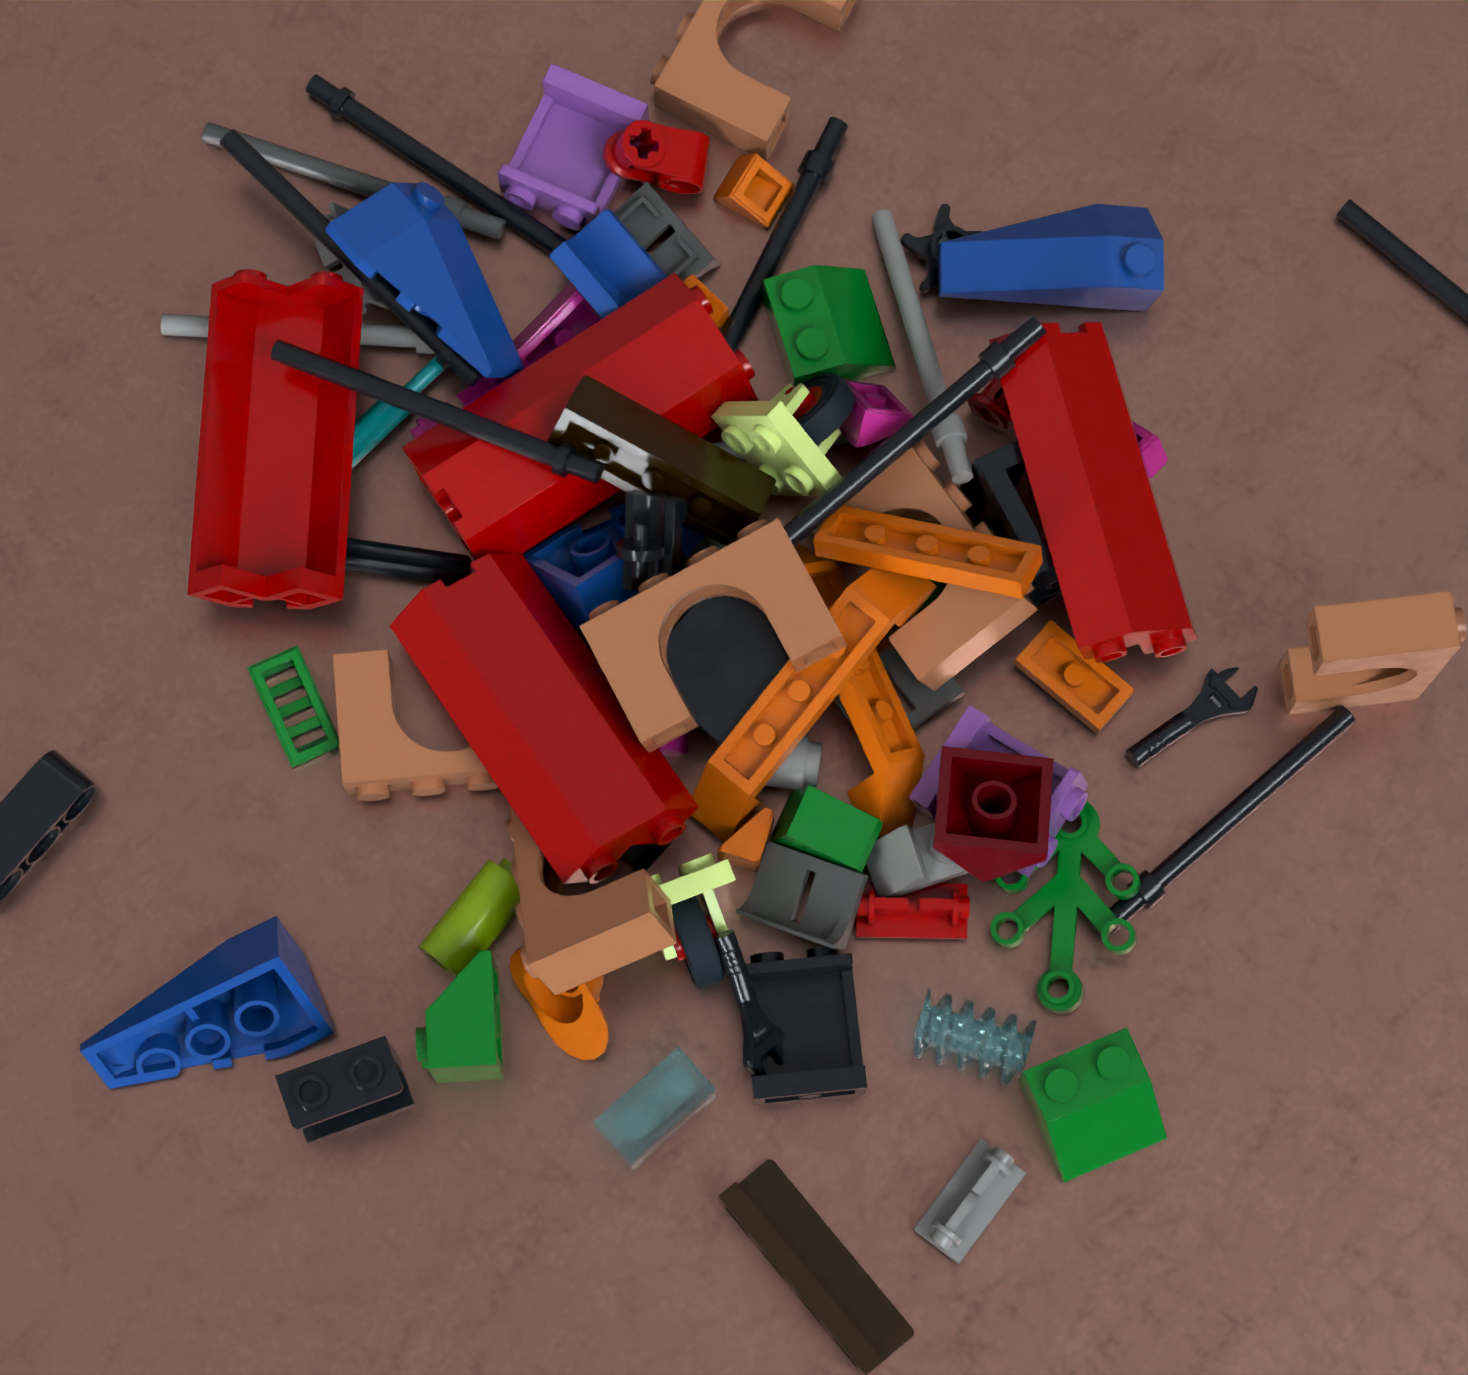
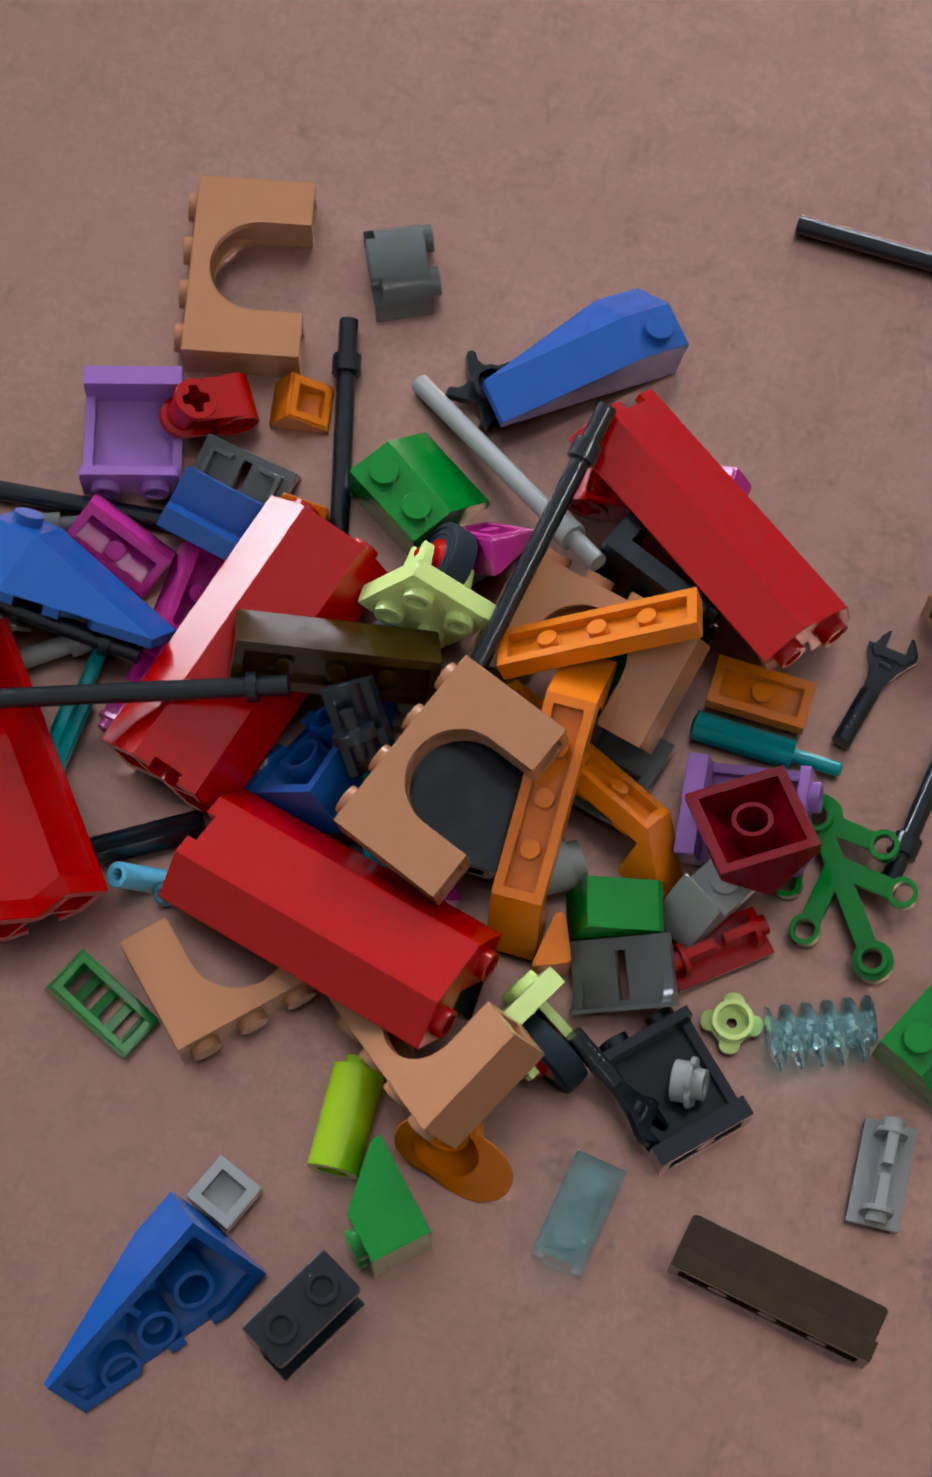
camera: 25 degrees left, 5 degrees down
none -> dark pink slope [67,493,176,599]
none -> medium azure arm [107,861,172,906]
none -> light grey plate [186,1154,263,1233]
none -> dark grey cylinder [363,224,442,322]
none -> light grey plate [669,1056,709,1109]
none -> teal axle [690,710,843,777]
none -> yellowish green plate [700,992,763,1055]

